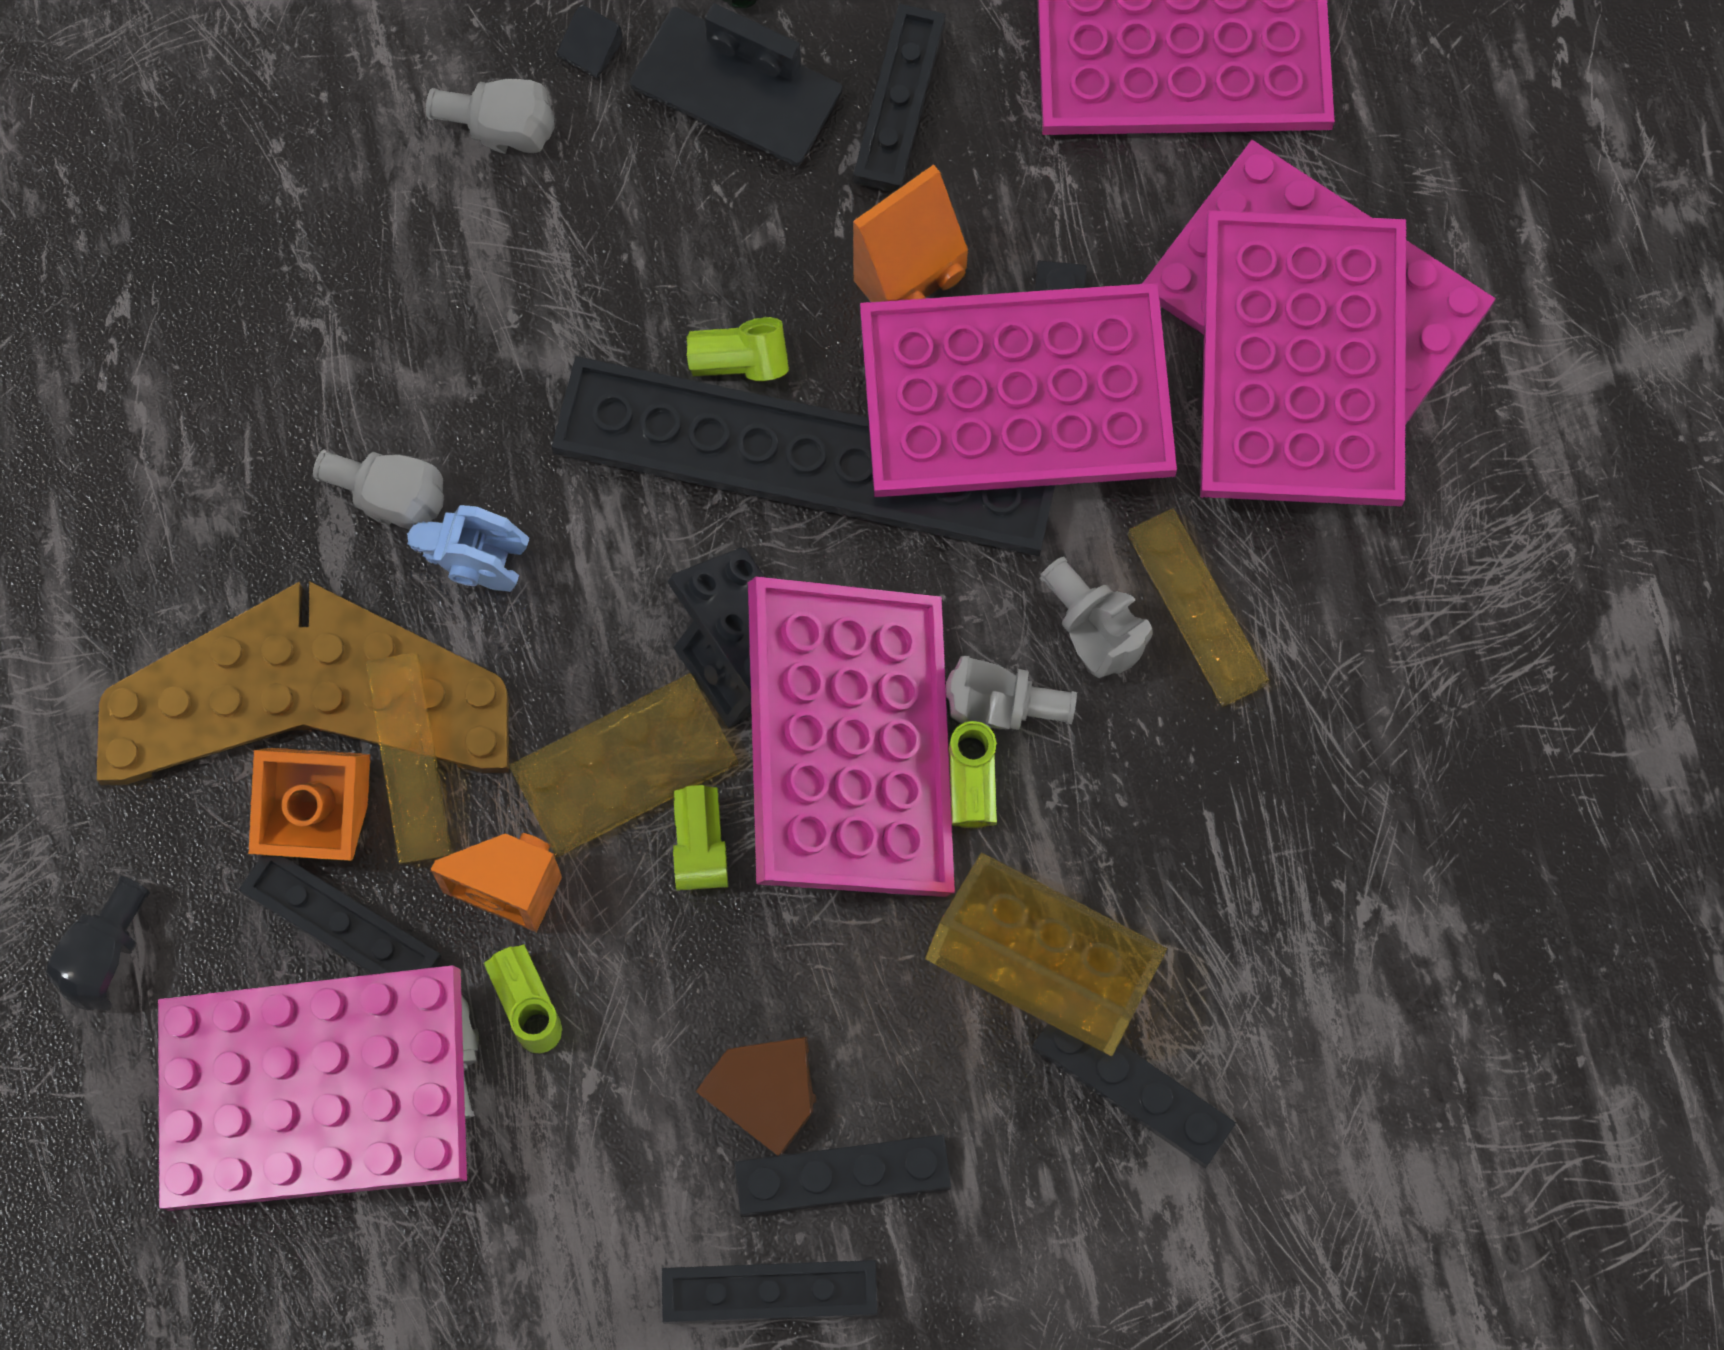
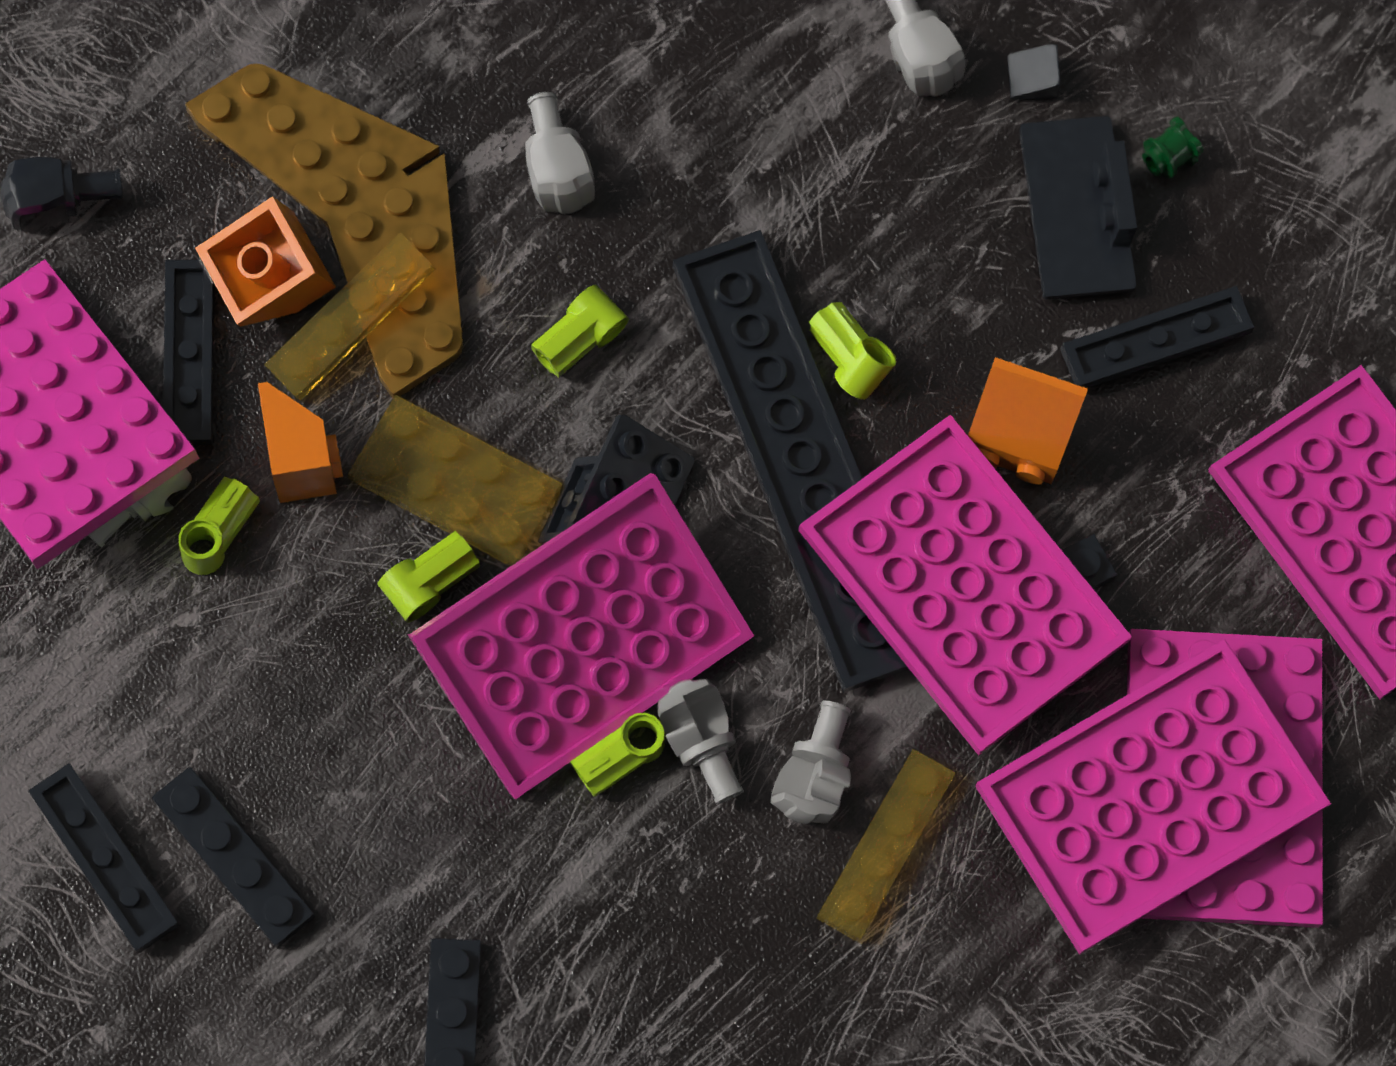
camera: 50 degrees right, 0 degrees up
light blue hinge [407,505,529,592] -> none
reddish brown slope [696,1036,816,1156] -> none
clear yellow brick [925,852,1168,1056] -> none
none -> lime piece [531,285,629,378]

